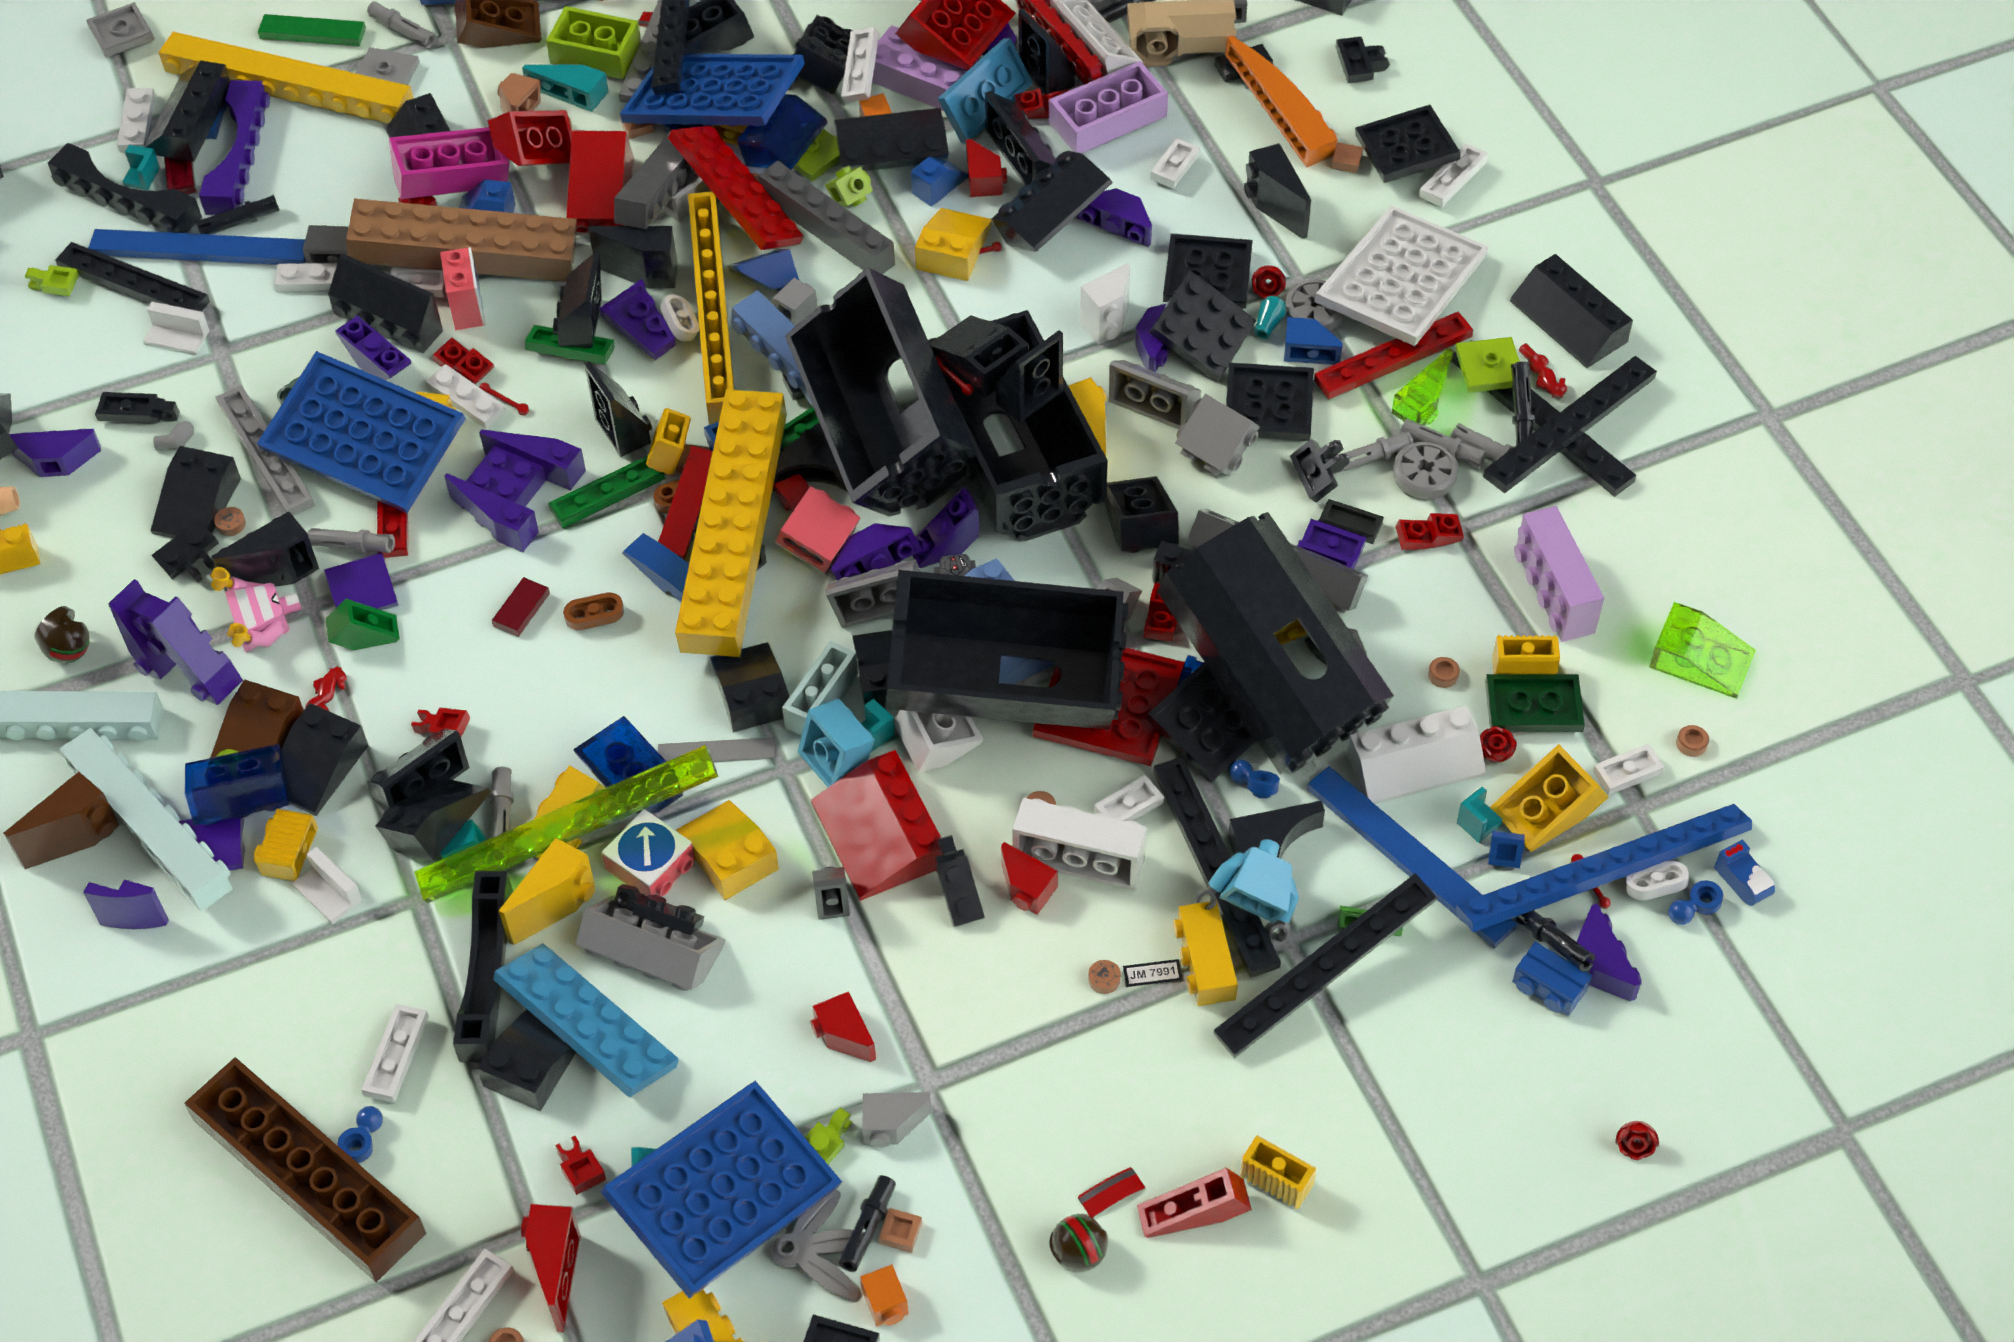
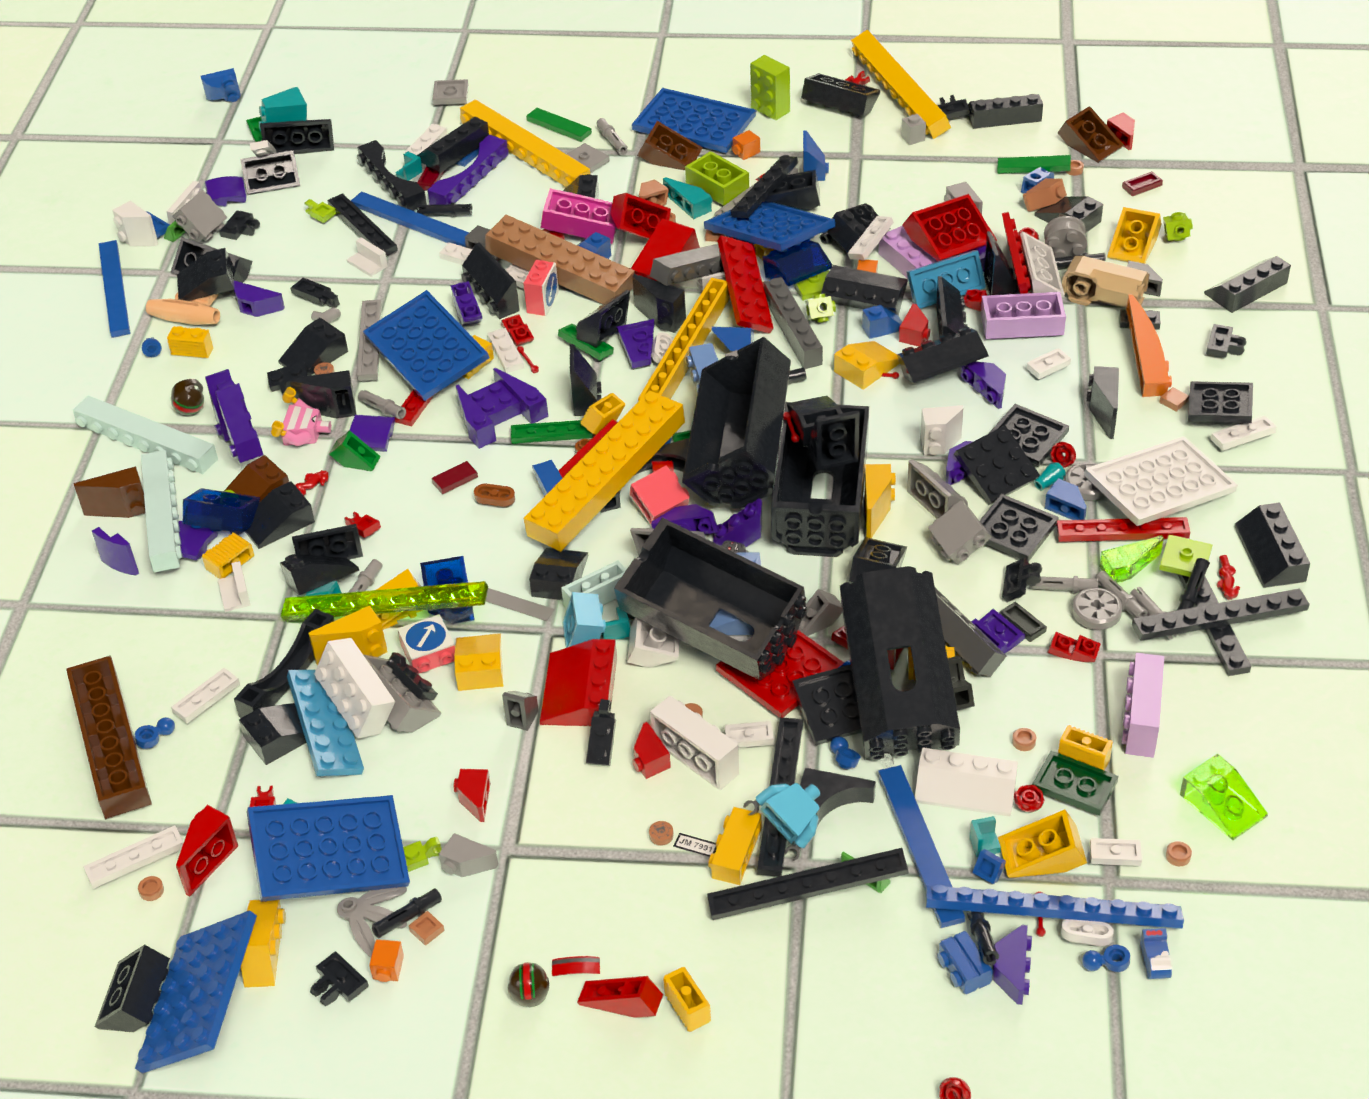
camera: 30 degrees right, 10 degrees down
none -> white brick [314,638,395,739]

